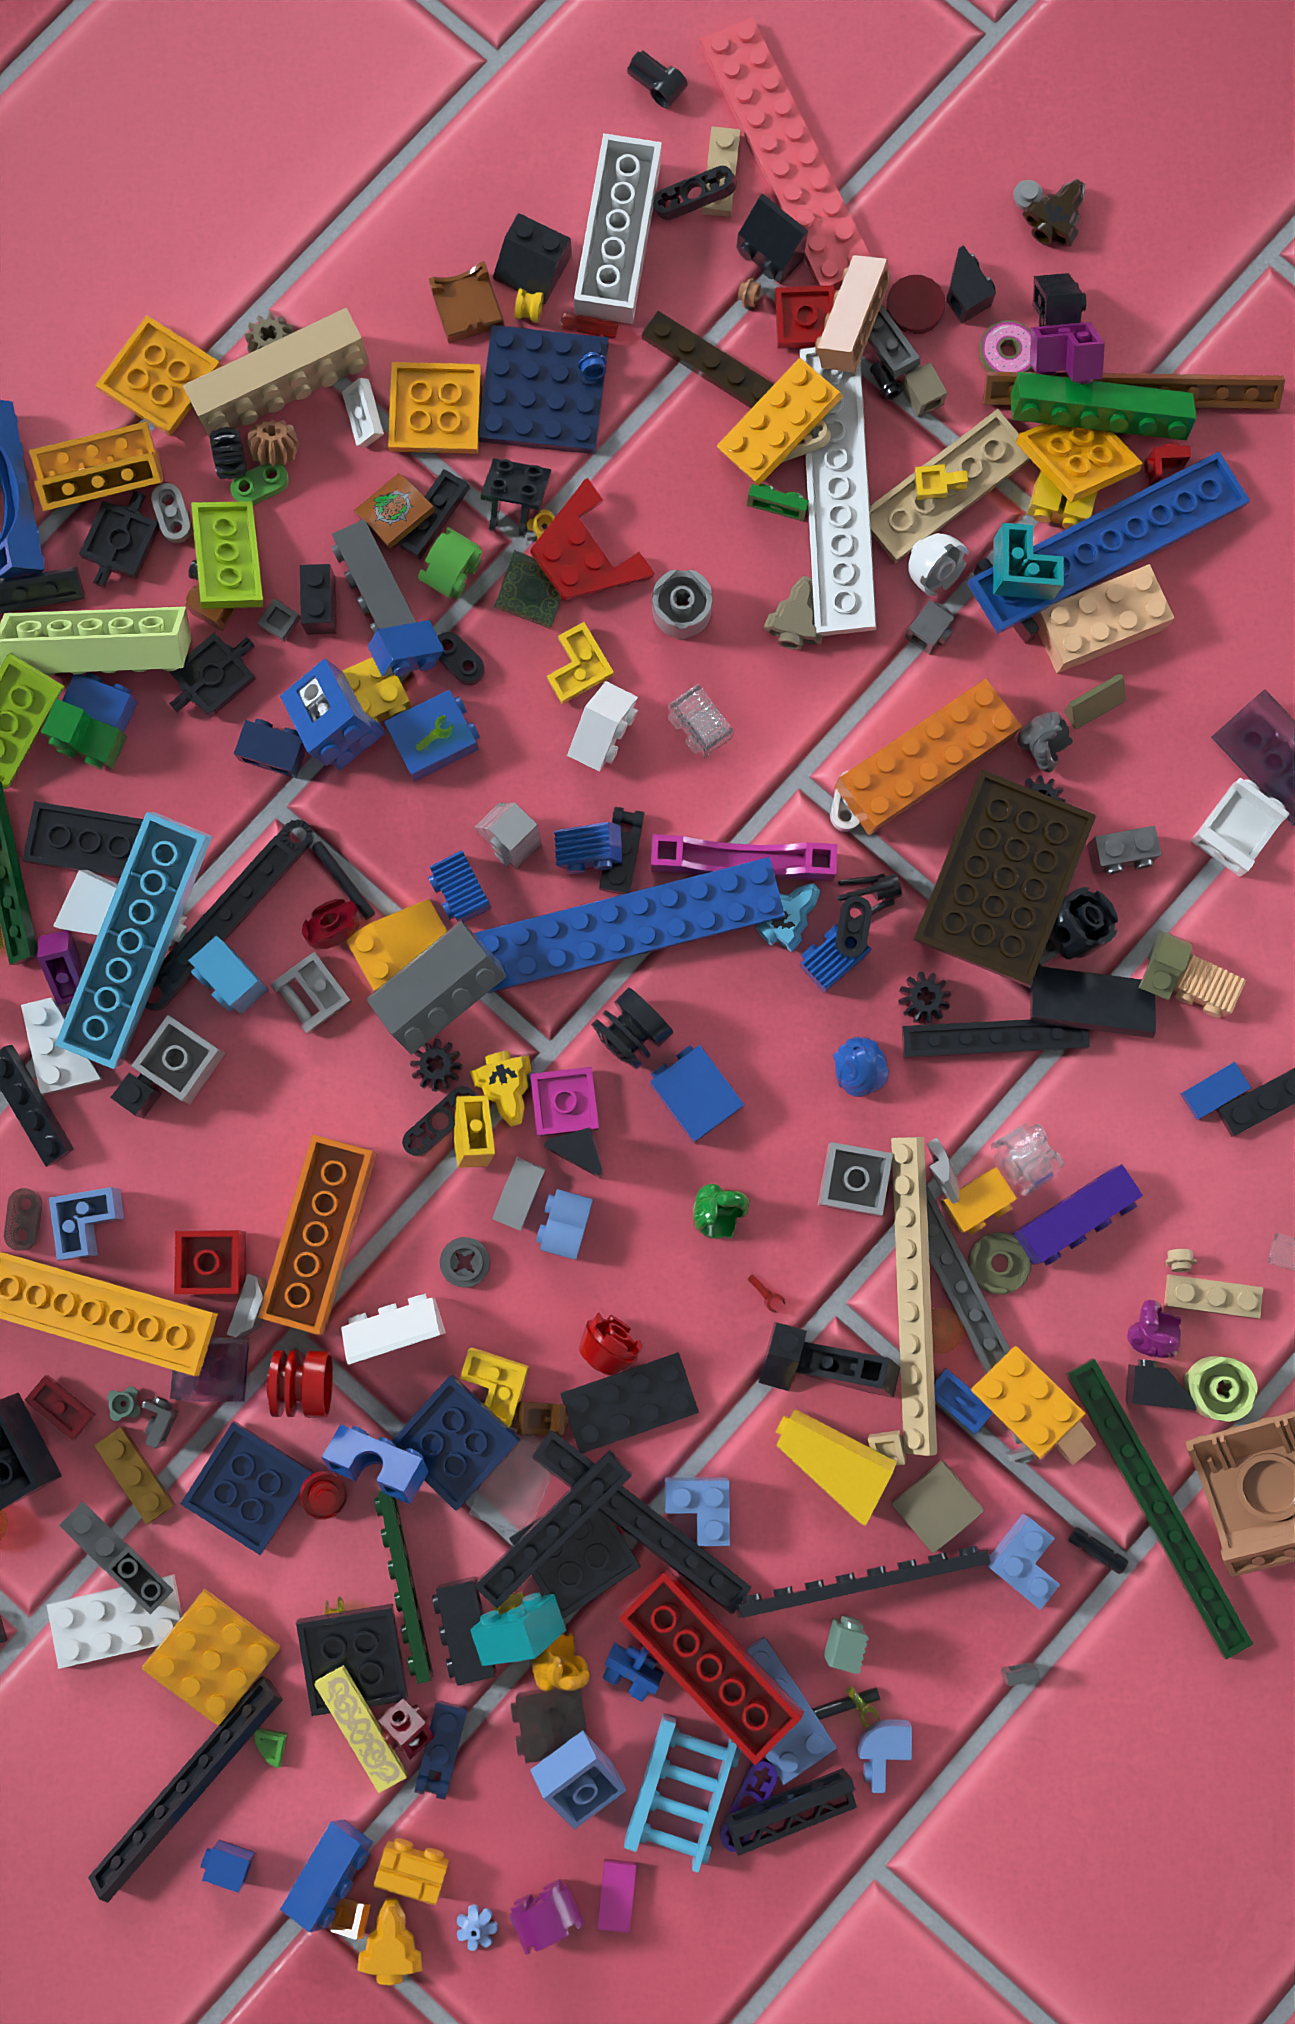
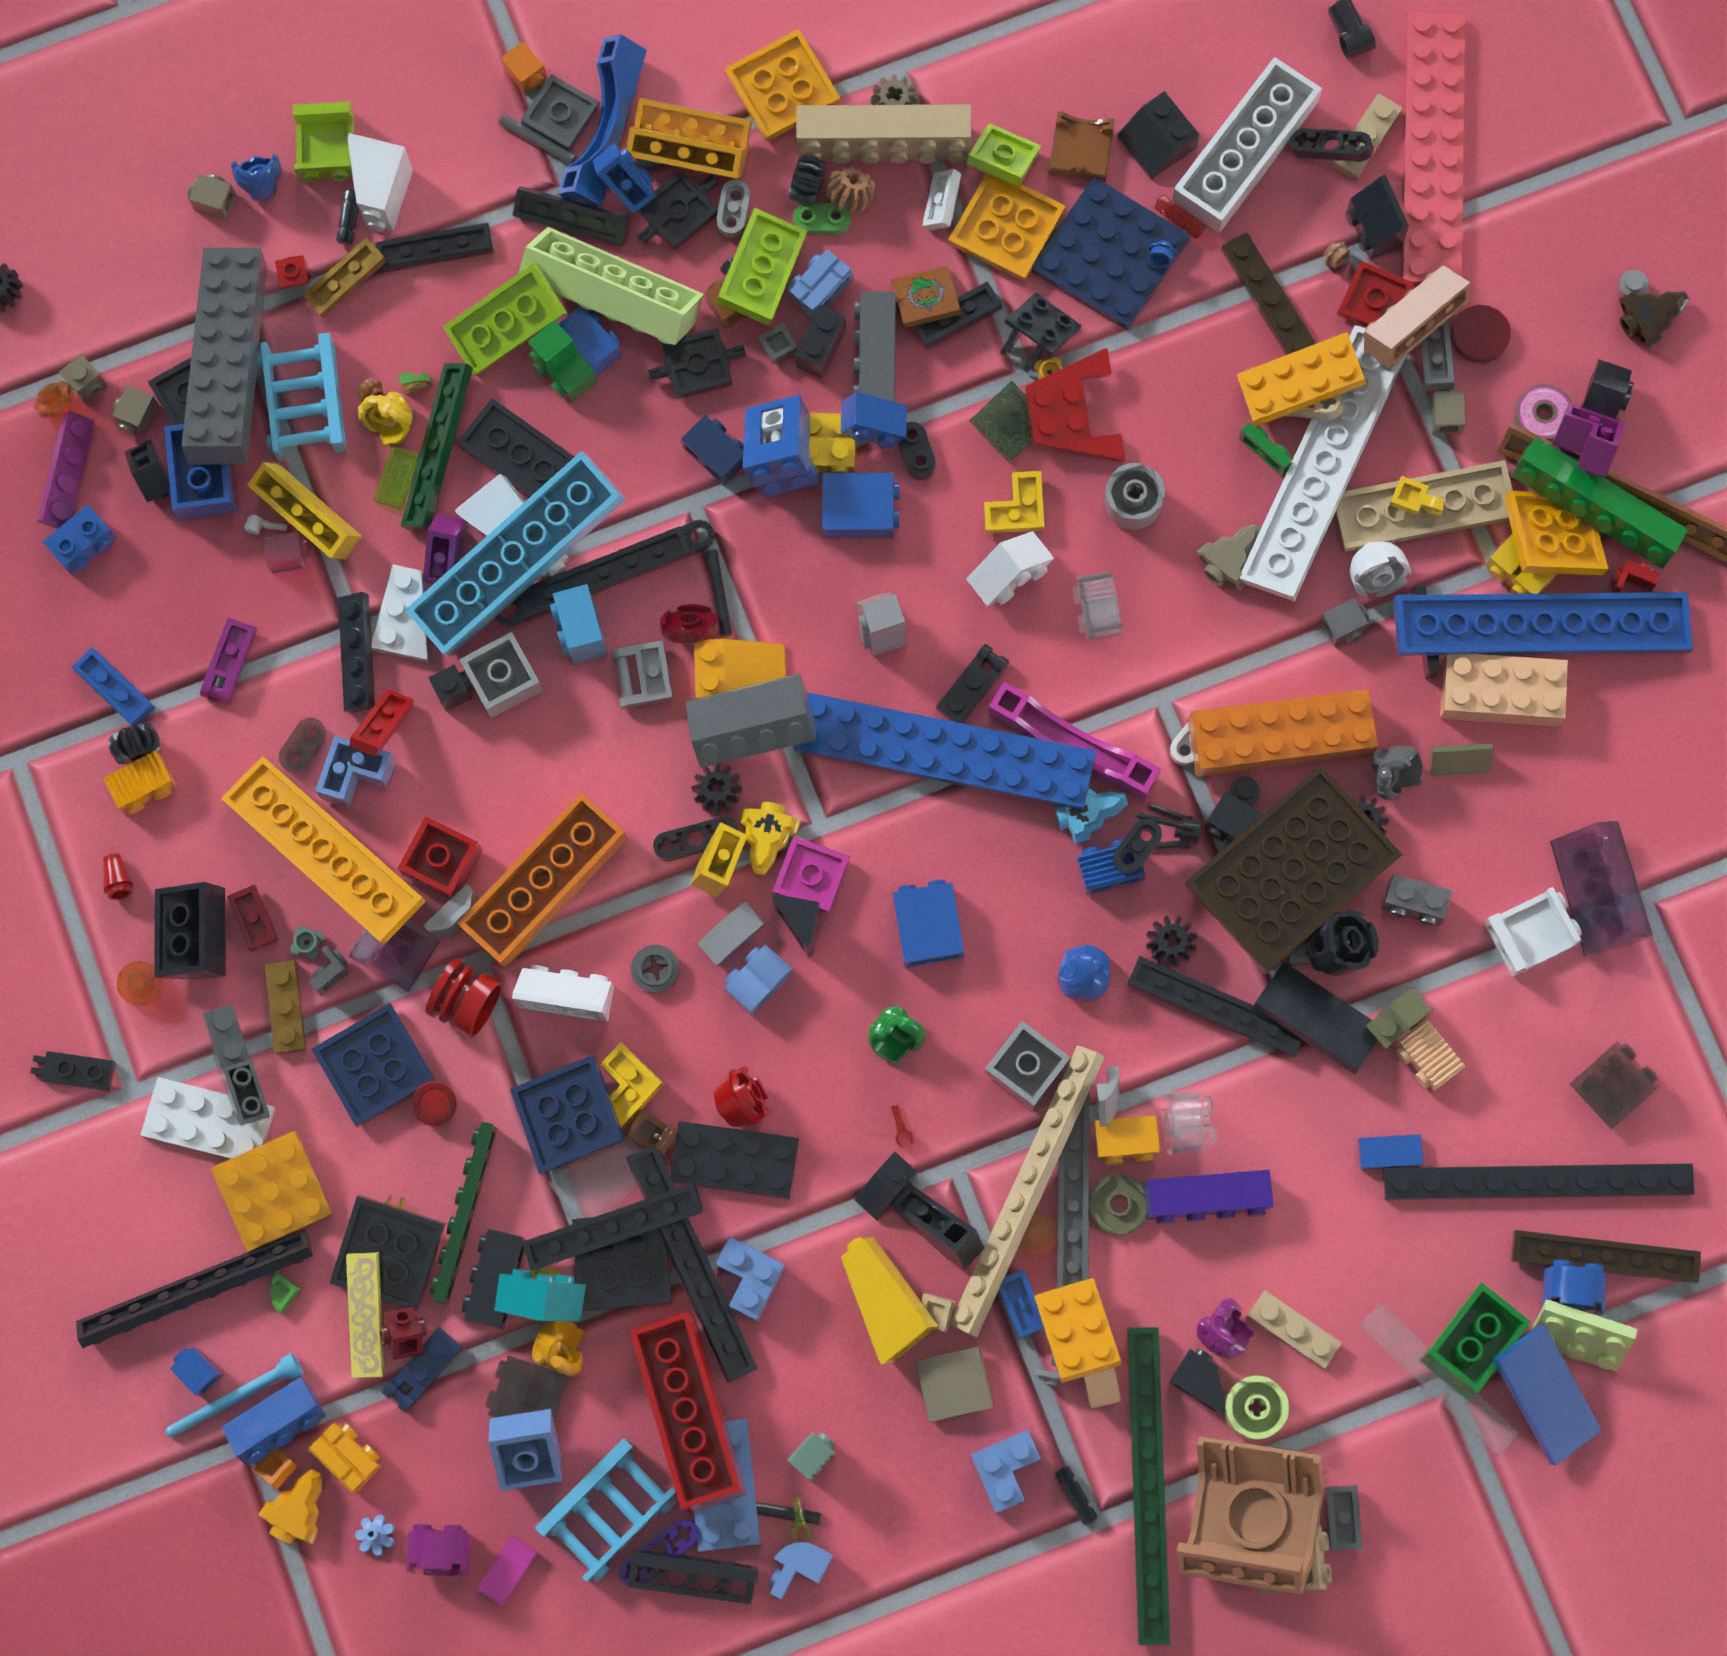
camera: 35 degrees right, 5 degrees down
arch [322,1424,429,1505] -> none
clear neon green hand [415,715,453,752] -> none
bright green brick [418,527,483,600] -> none
blue brick [428,850,491,923] -> none
yellow wheel [515,289,544,323] -> none
blue brick [554,822,622,874] -> none
black wheel [591,987,674,1070] -> none
blue hips [603,1643,664,1701] -> none
black plate [736,1546,991,1618] -> none
black pin [870,361,902,400] -> none
black slope [946,245,996,323] -> none
teal brick [993,523,1064,600] -> none
dark grey tile [1001,1662,1040,1686] -> none
tan plate [1165,1249,1197,1272] -> none
none -> medium azure piece [166,1353,303,1438]
none -> red plate [349,689,414,757]
none -> blue brick [593,142,655,214]
none -> medium blue brick [788,250,853,319]
none -> lime plate [966,123,1041,186]
none -> black brick [1205,791,1263,843]
none -> black plate [1230,776,1260,806]

